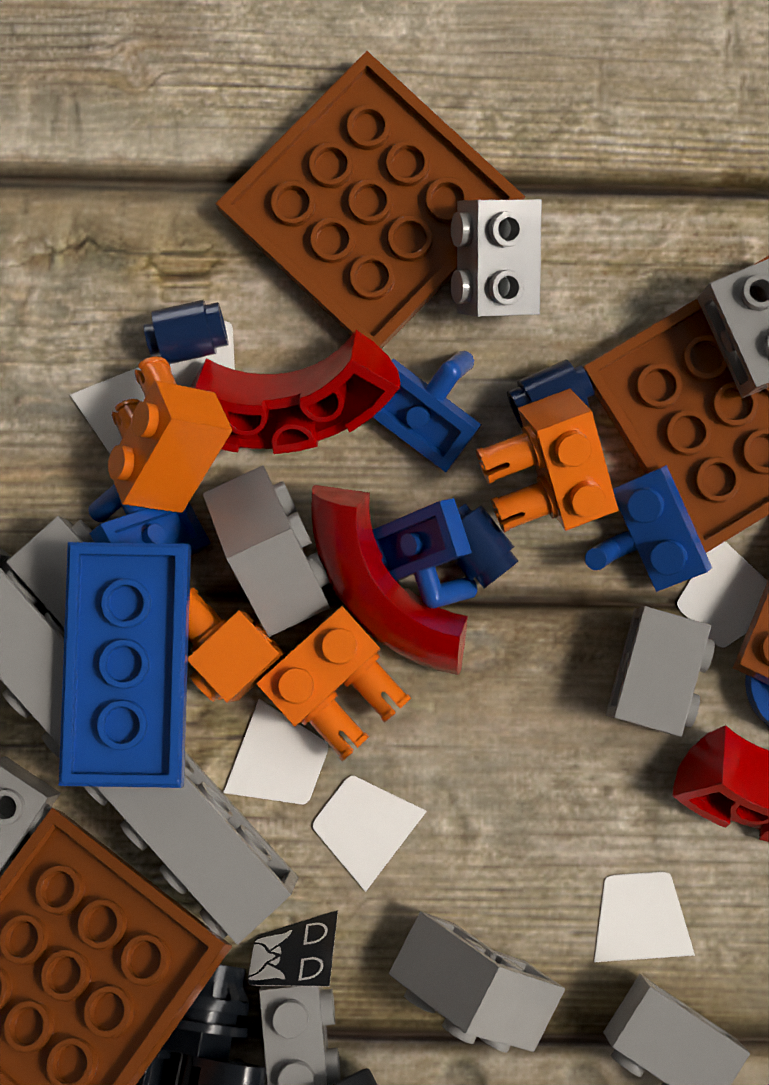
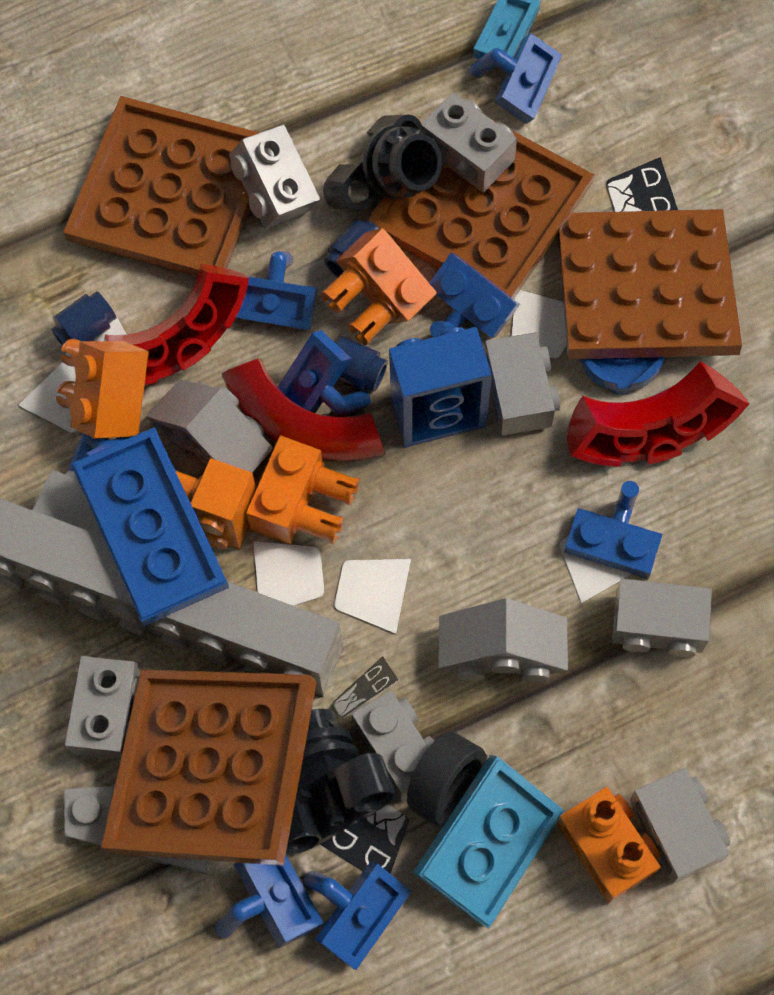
camera: 25 degrees left, 15 degrees down
none -> black beam [323,114,442,210]
none -> blue brick [389,327,492,448]
none -> blue plate [564,481,663,579]

